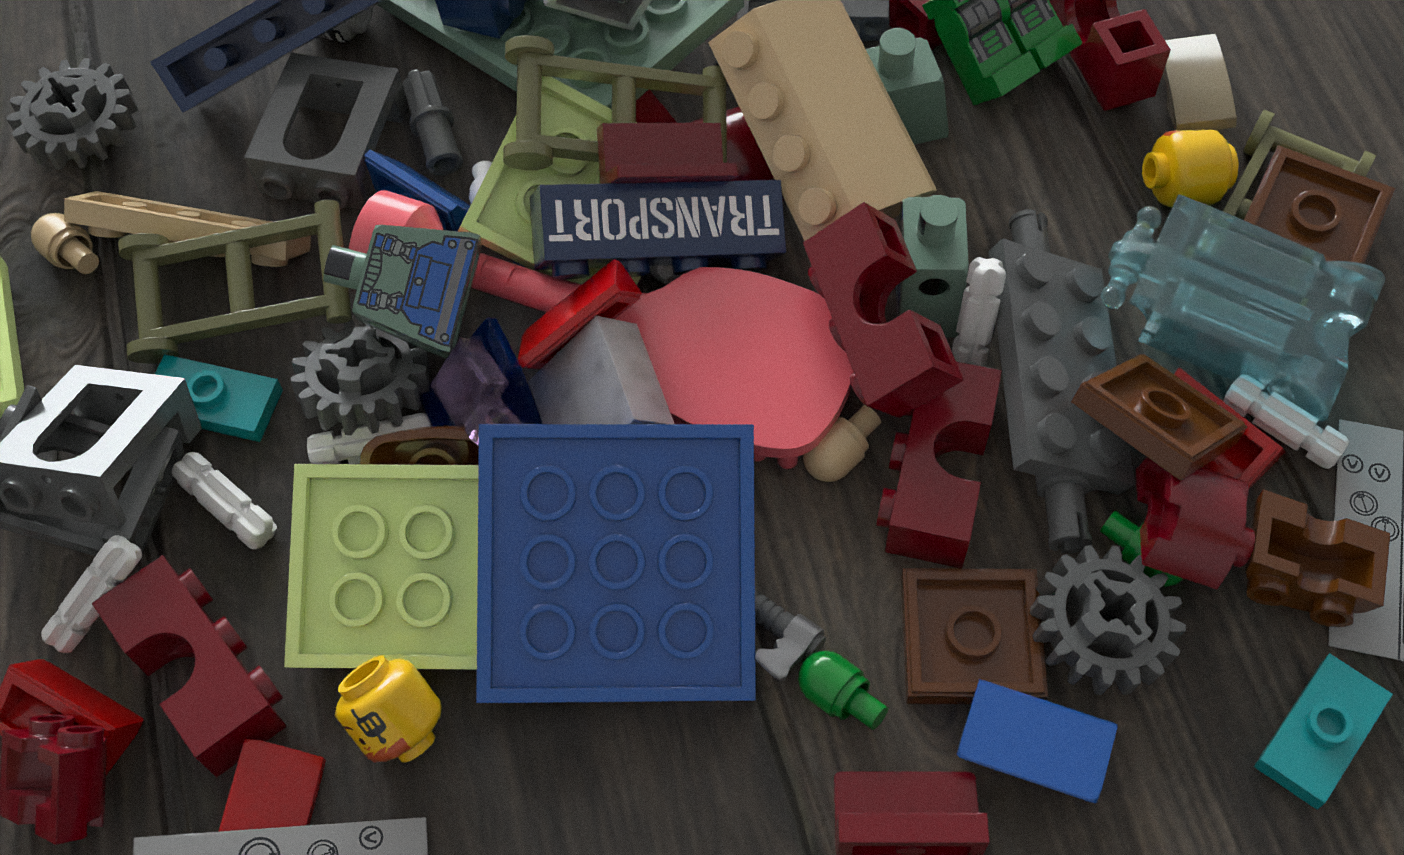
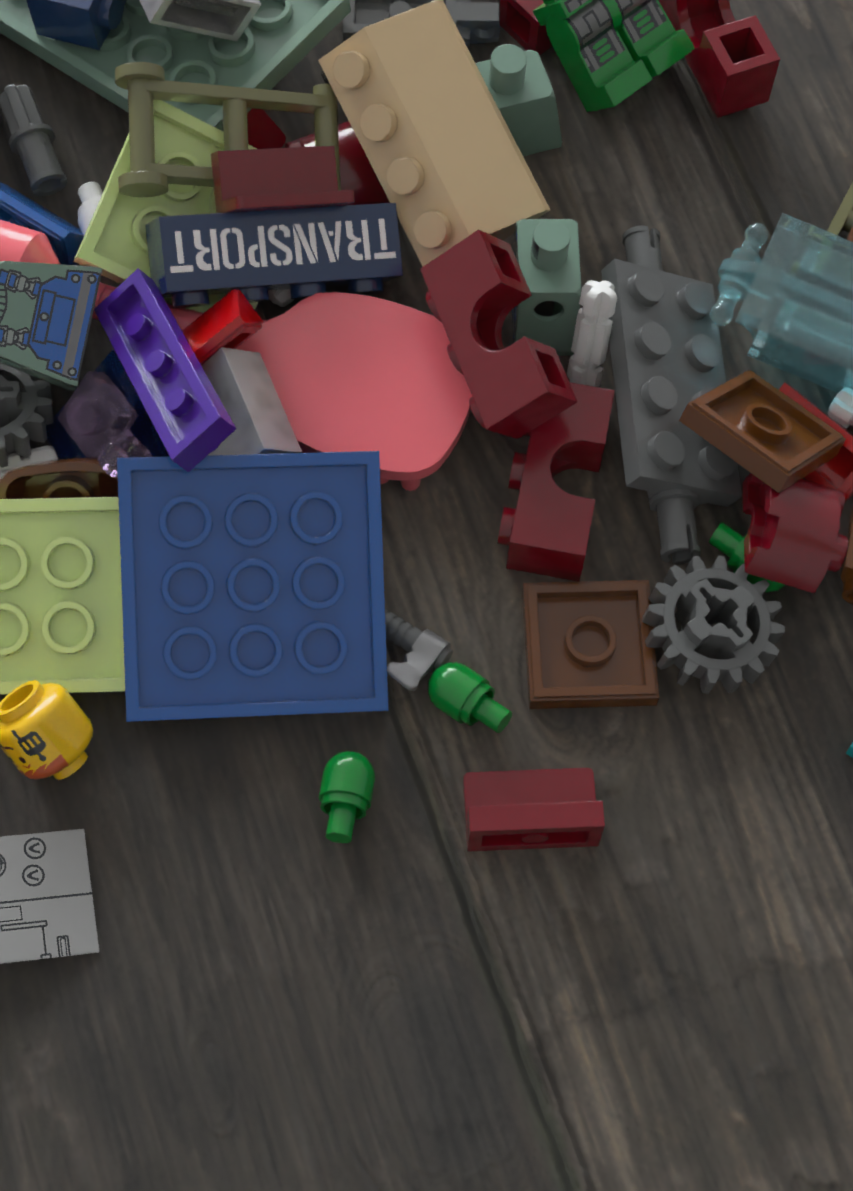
camera: 10 degrees left, 5 degrees up
tan cylinder [803,405,881,482] -> none
blue slope [957,679,1118,803] -> none
yellow head [1142,129,1239,208] -> none
dark tan slope [1163,34,1237,131] -> none
none -> dark purple plate [94,268,236,472]
none -> green cylinder [319,751,375,843]

